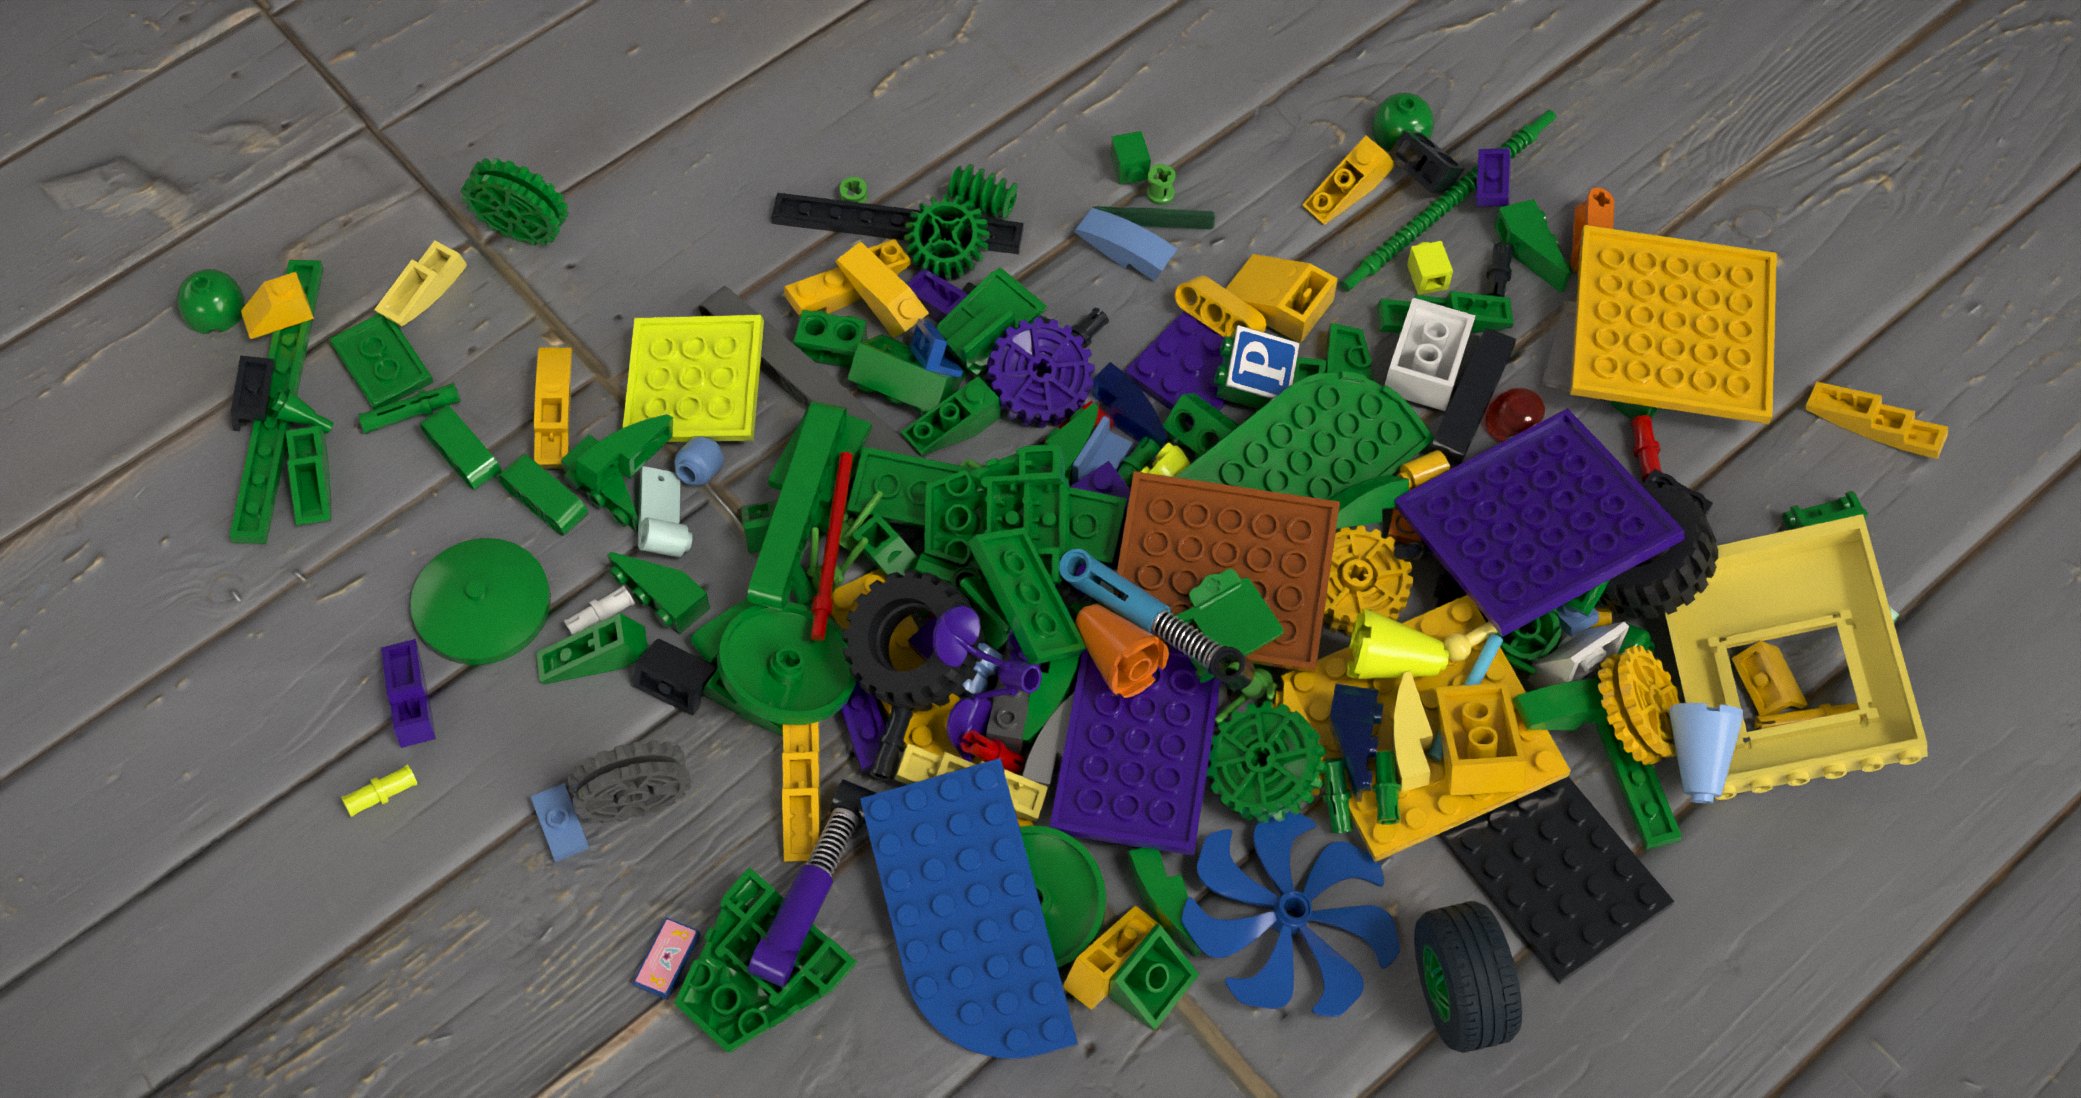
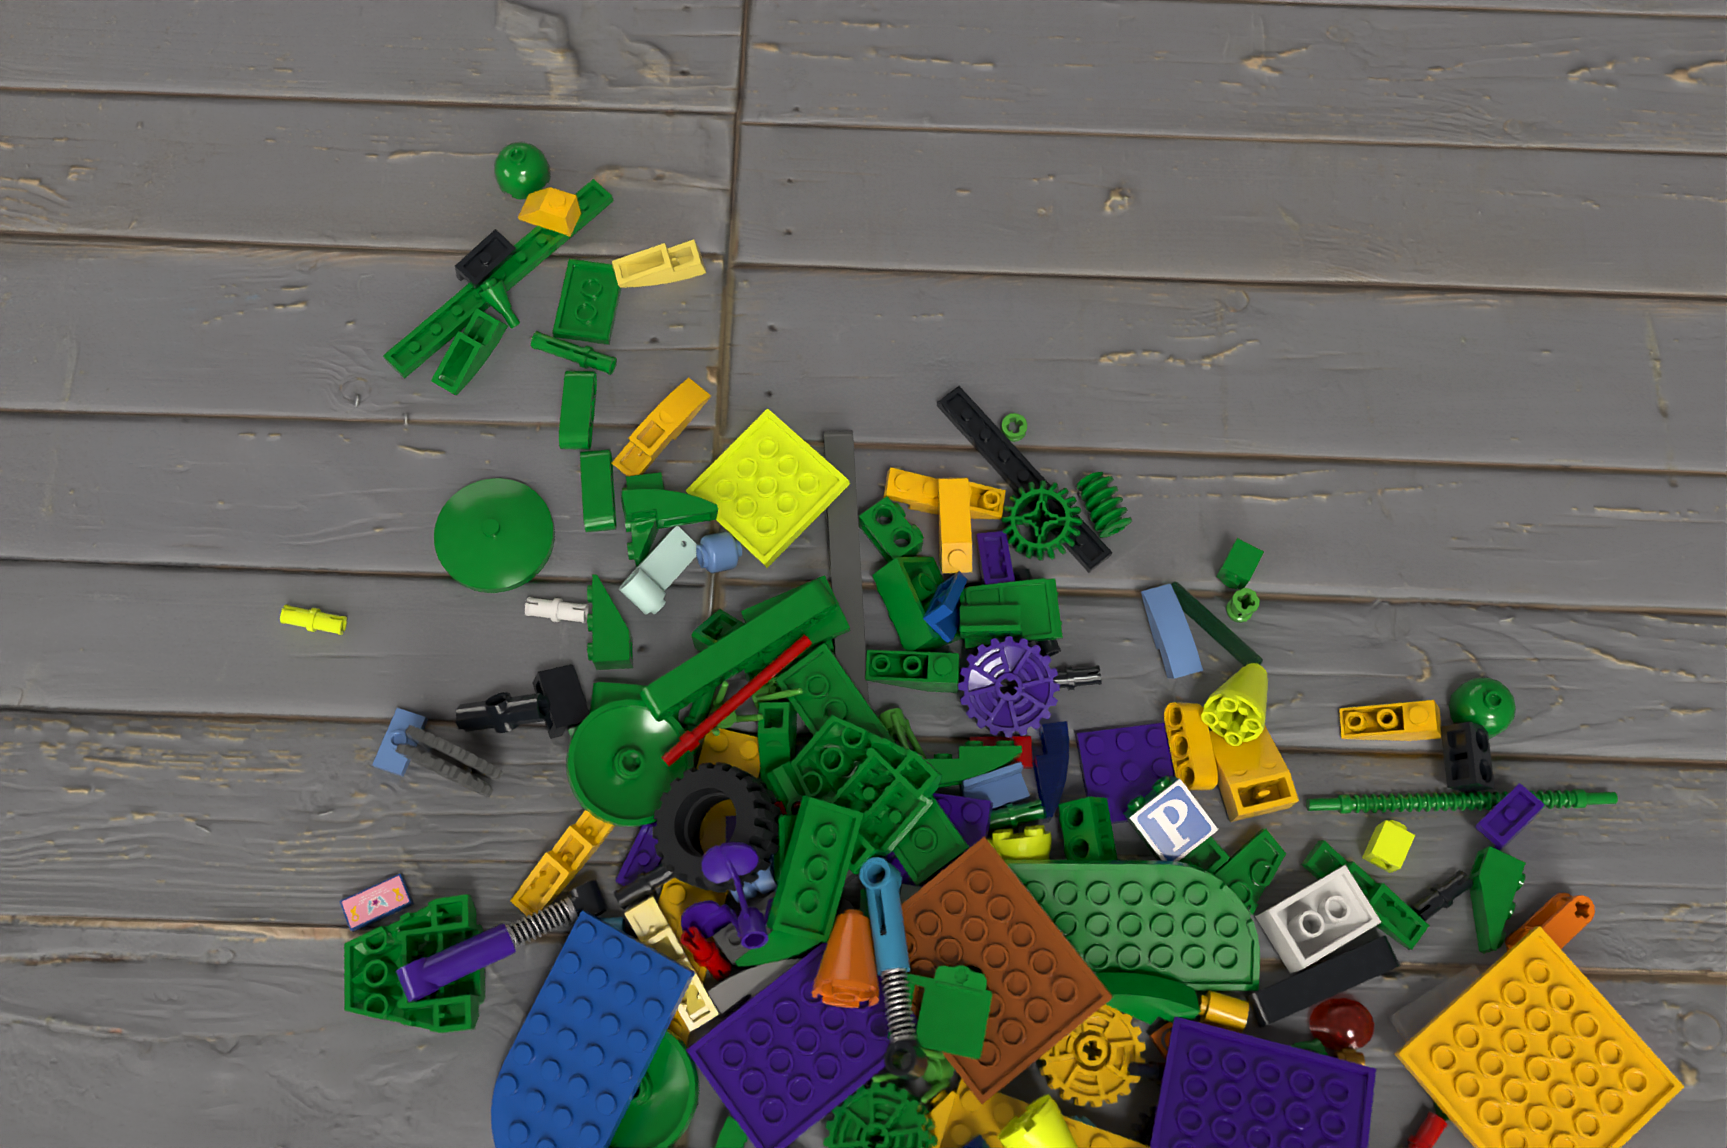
camera: 40 degrees right, 10 degrees up
dark purple slope [381,639,436,748] -> none
green piece [460,158,569,246] -> none
green slope [536,613,648,685] -> none
none -> black piece [455,692,551,733]
none -> neon yellow cone [1201,663,1268,746]

